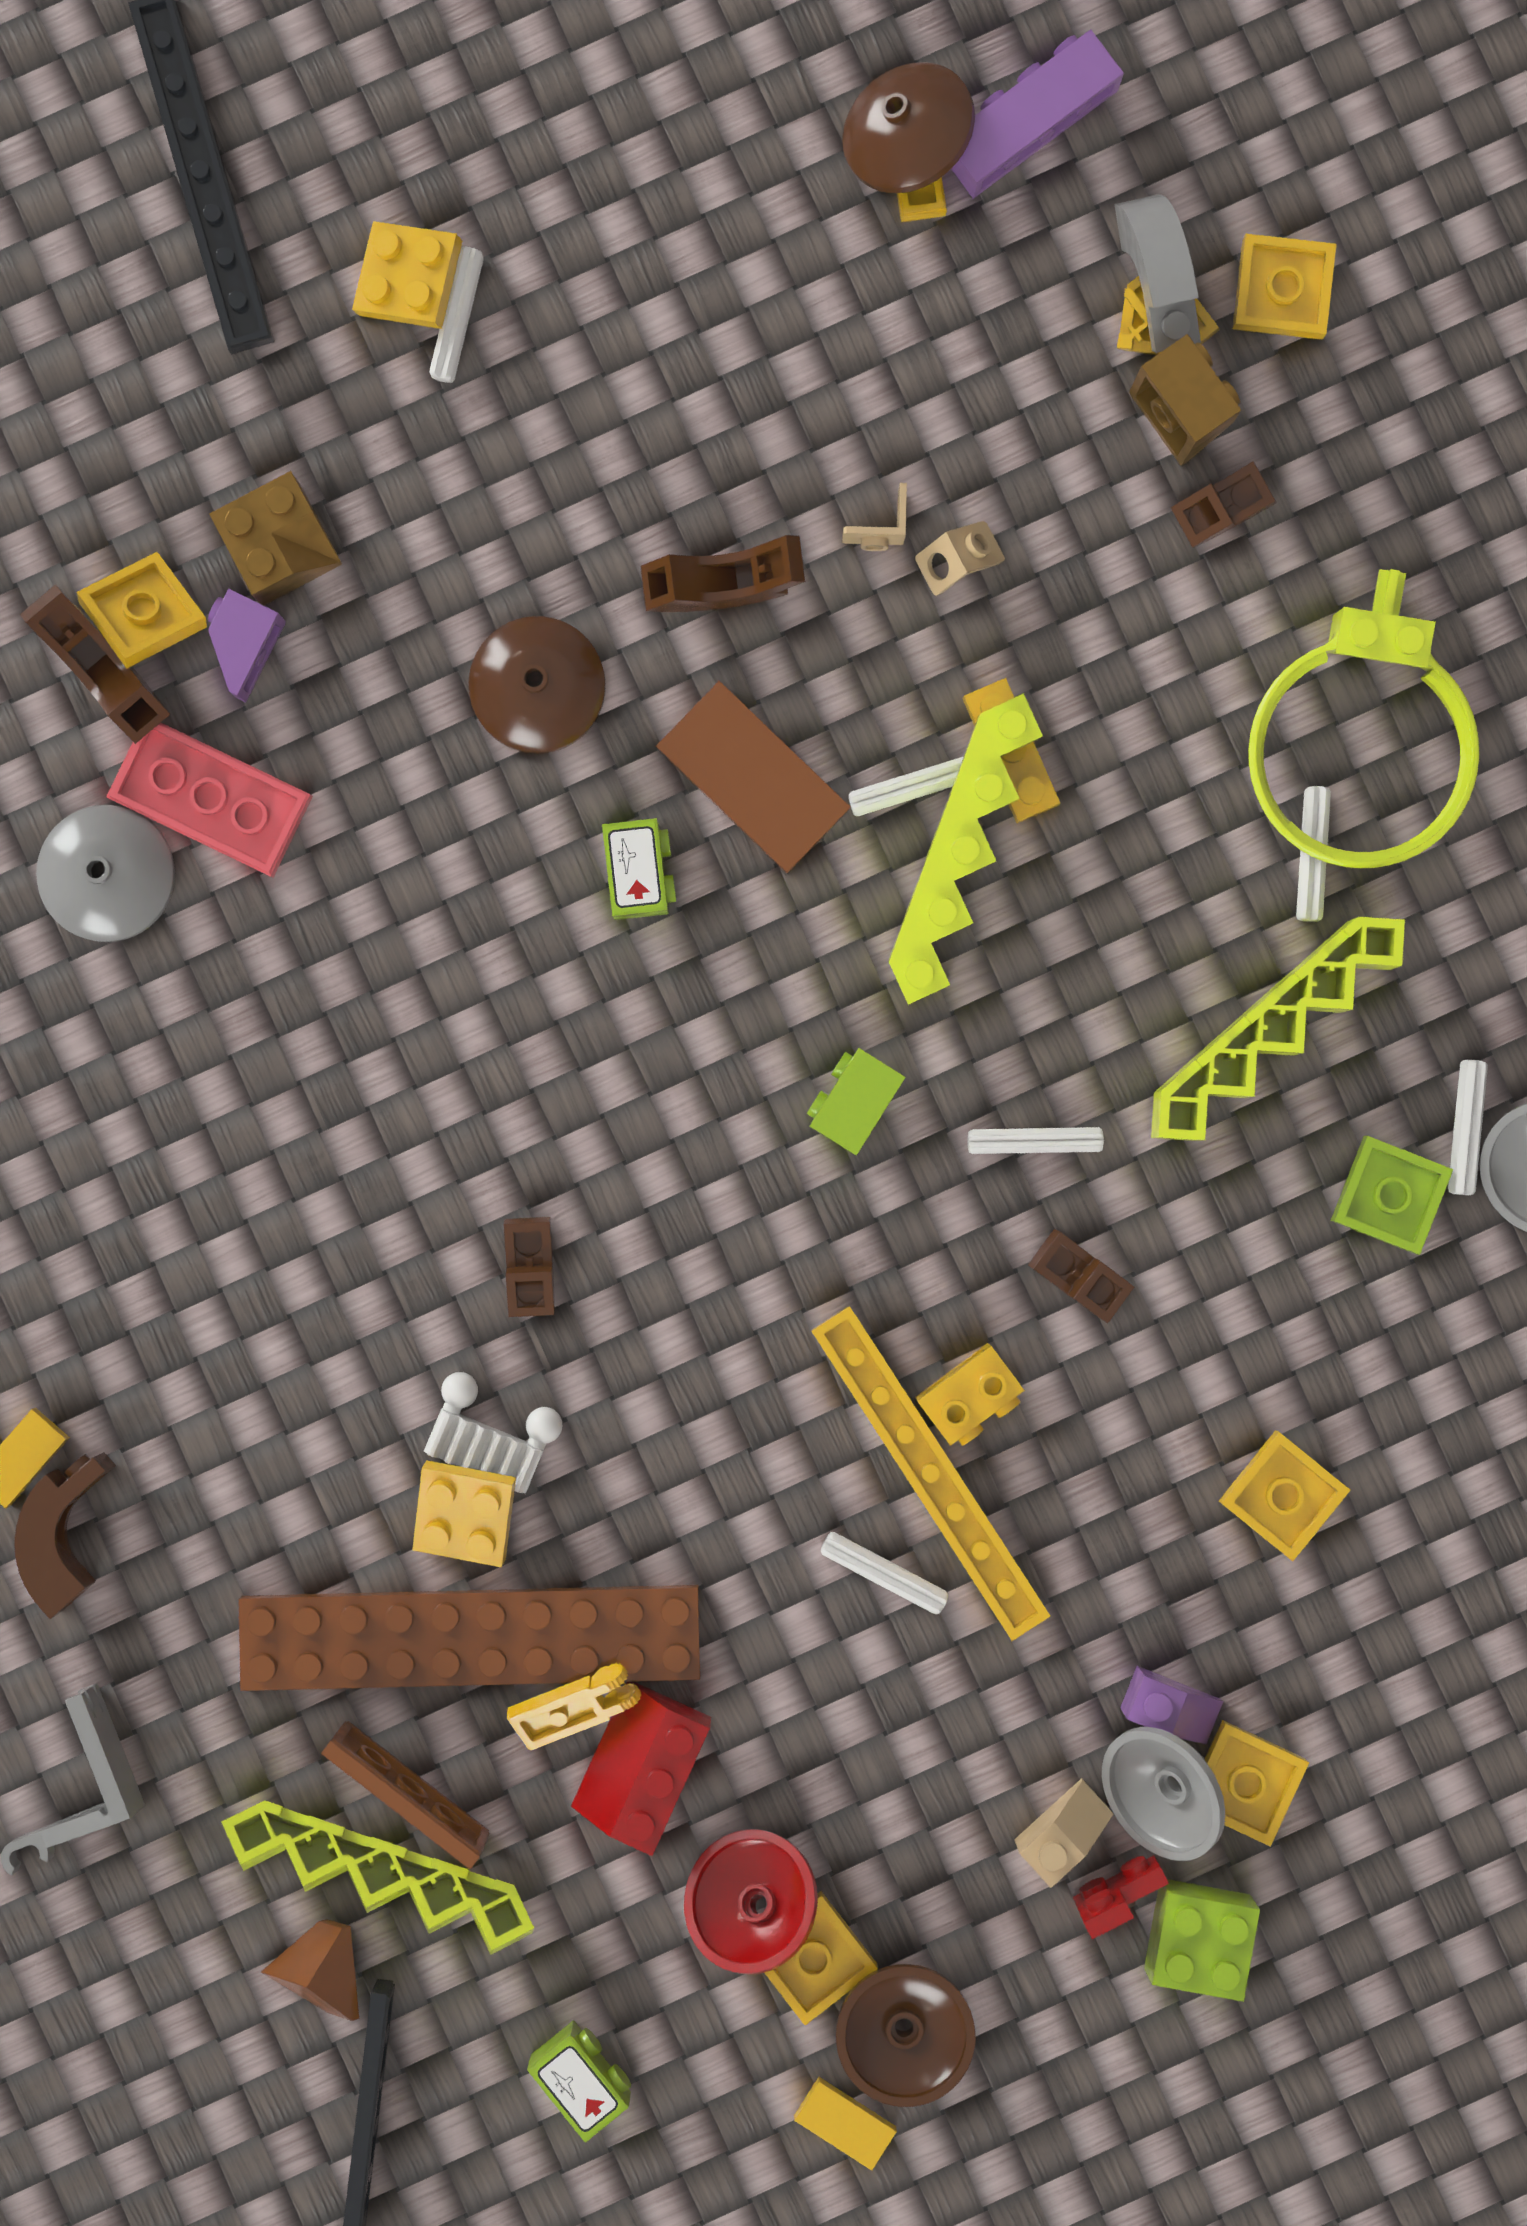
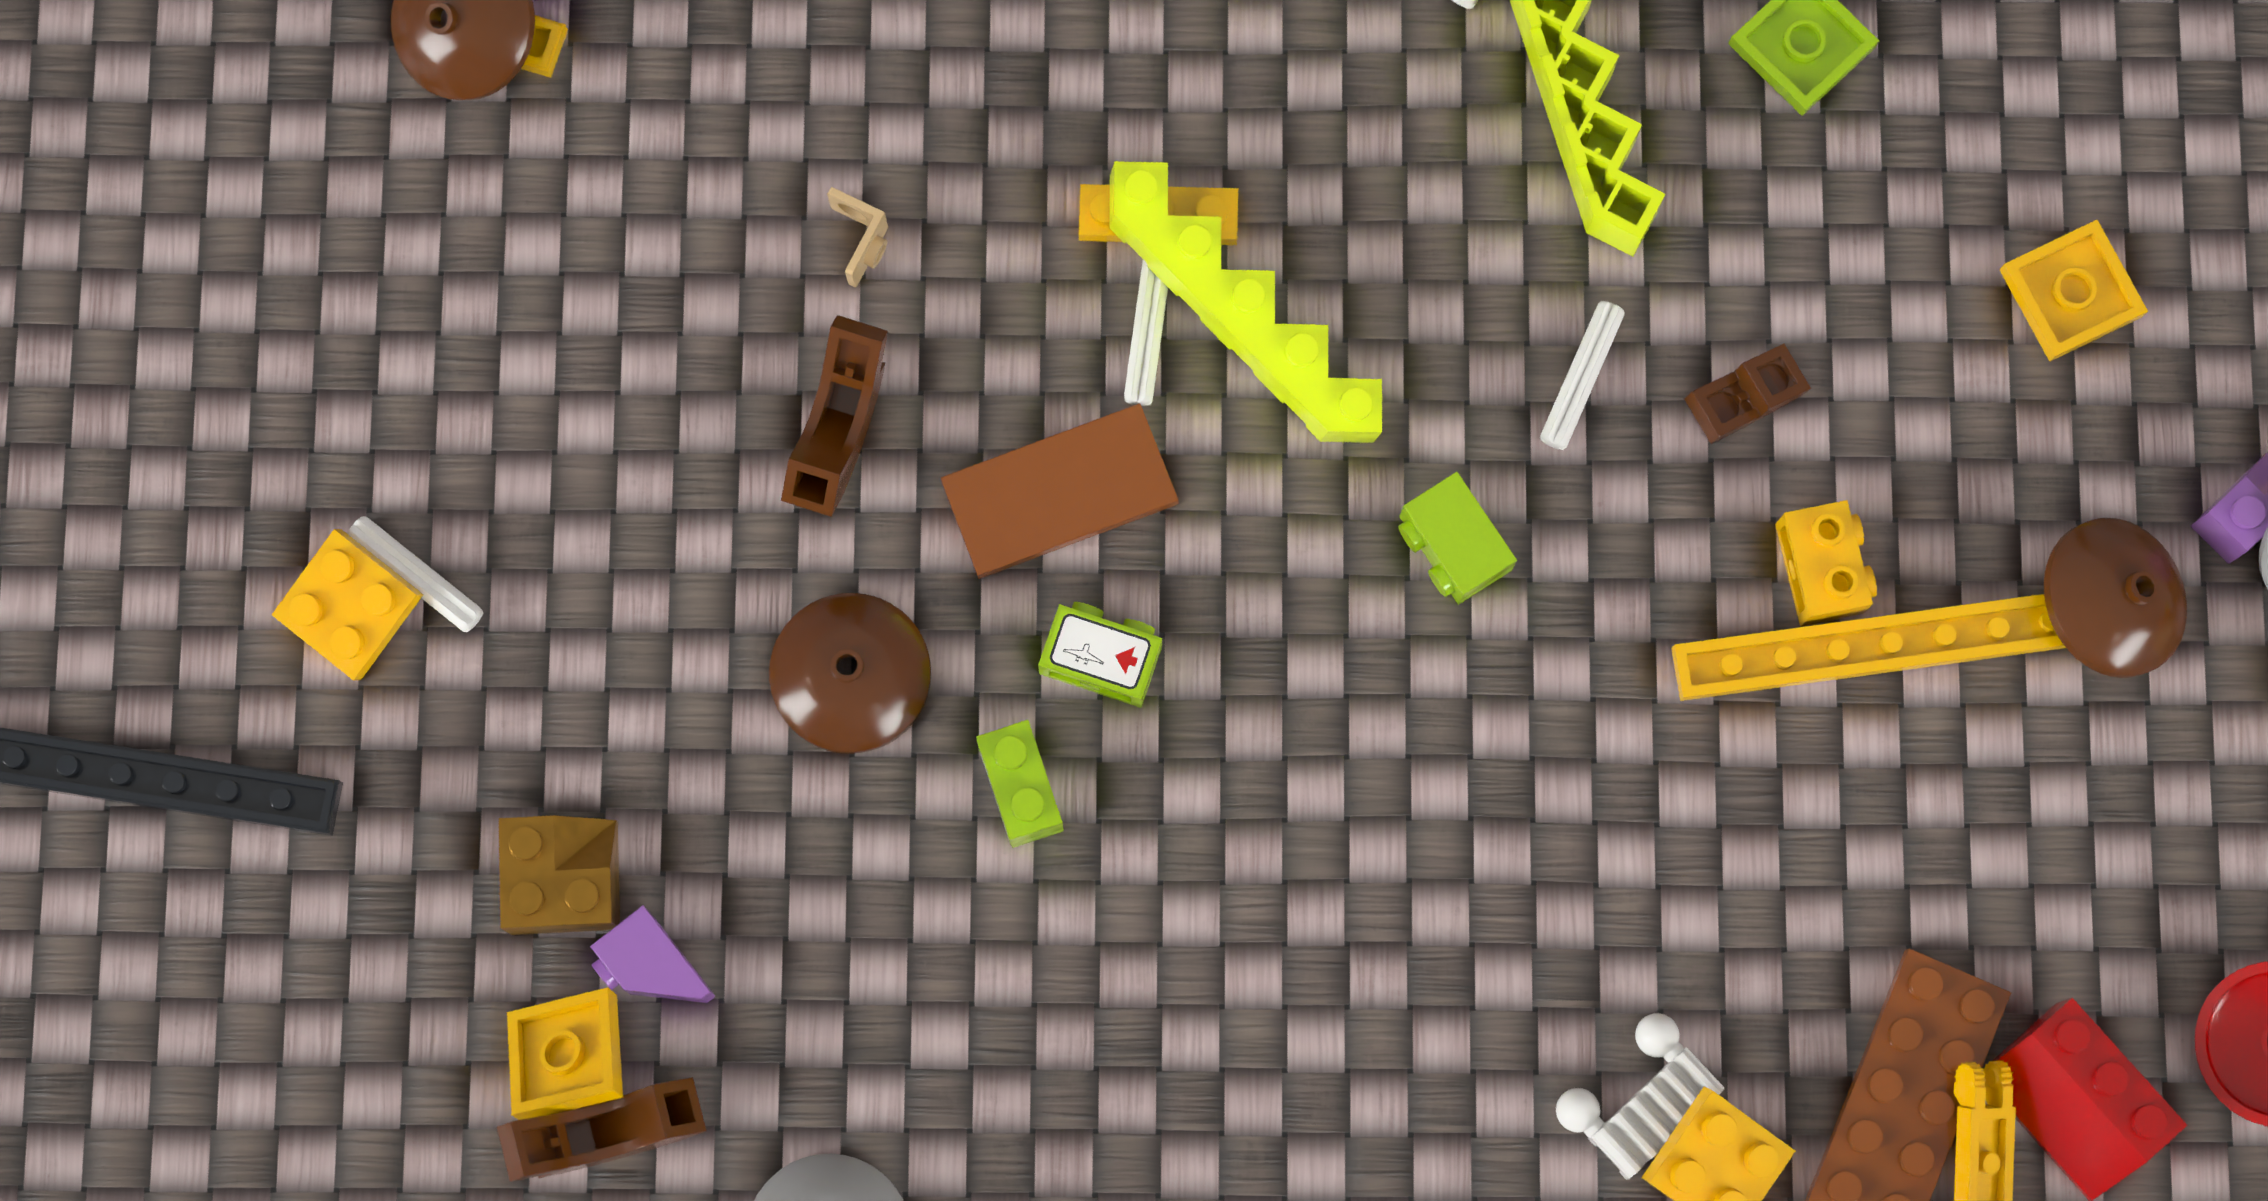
camera: 65 degrees left, 10 degrees down
coral tile [106,723,313,878] -> none
reddish brown slope [504,1217,555,1317] -> none
white axle [821,1532,949,1614] -> none
tan bracket [915,521,1005,596] -> none
none -> lime brick [976,720,1064,848]
none -> reddish brown dish [2044,518,2187,678]

